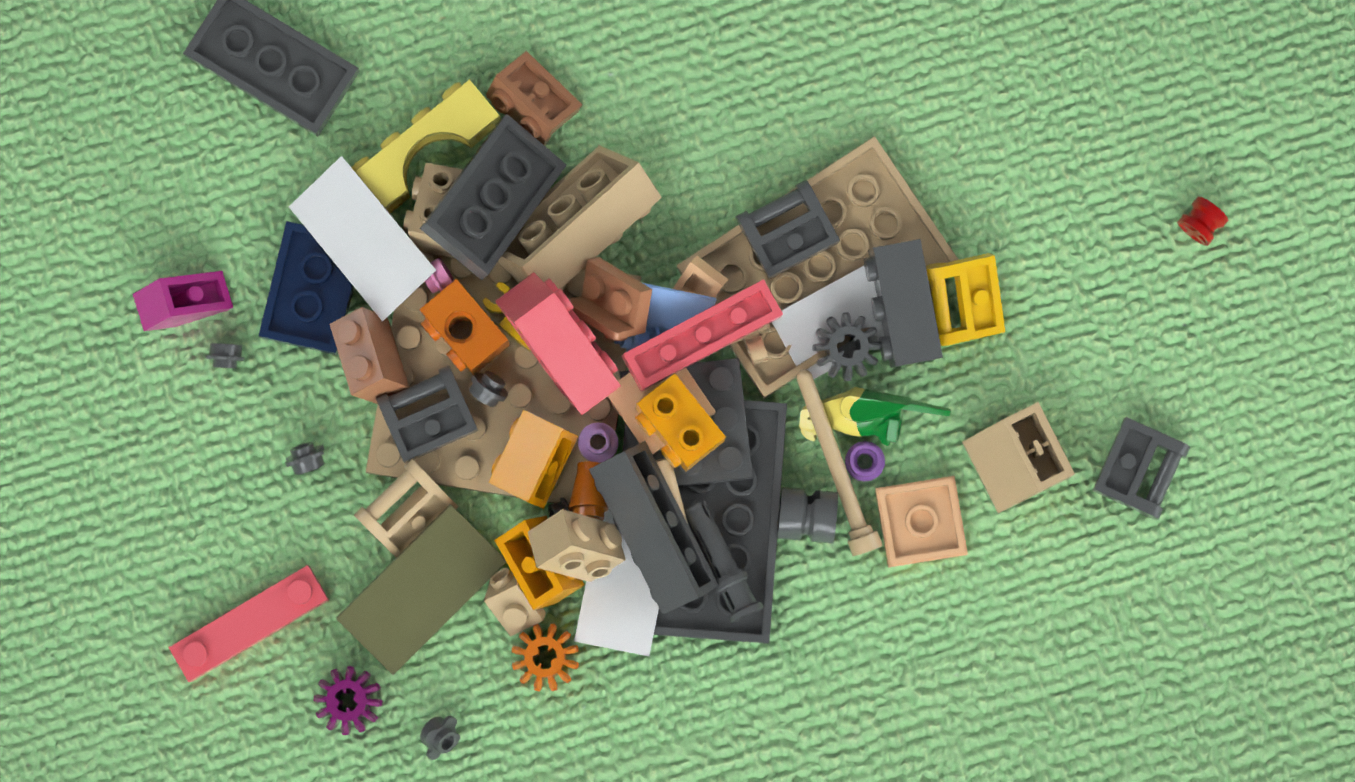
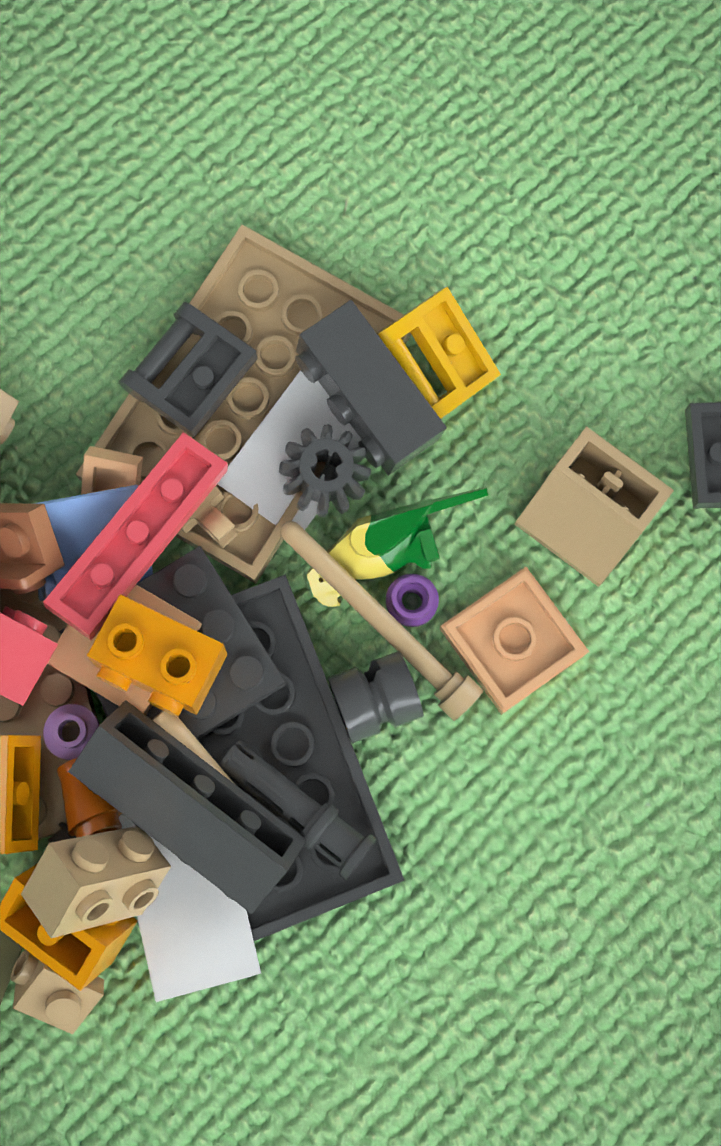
camera: 30 degrees left, 5 degrees down
orange gear [512,624,579,692] -> none
red wheel [1177,196,1229,246] -> none

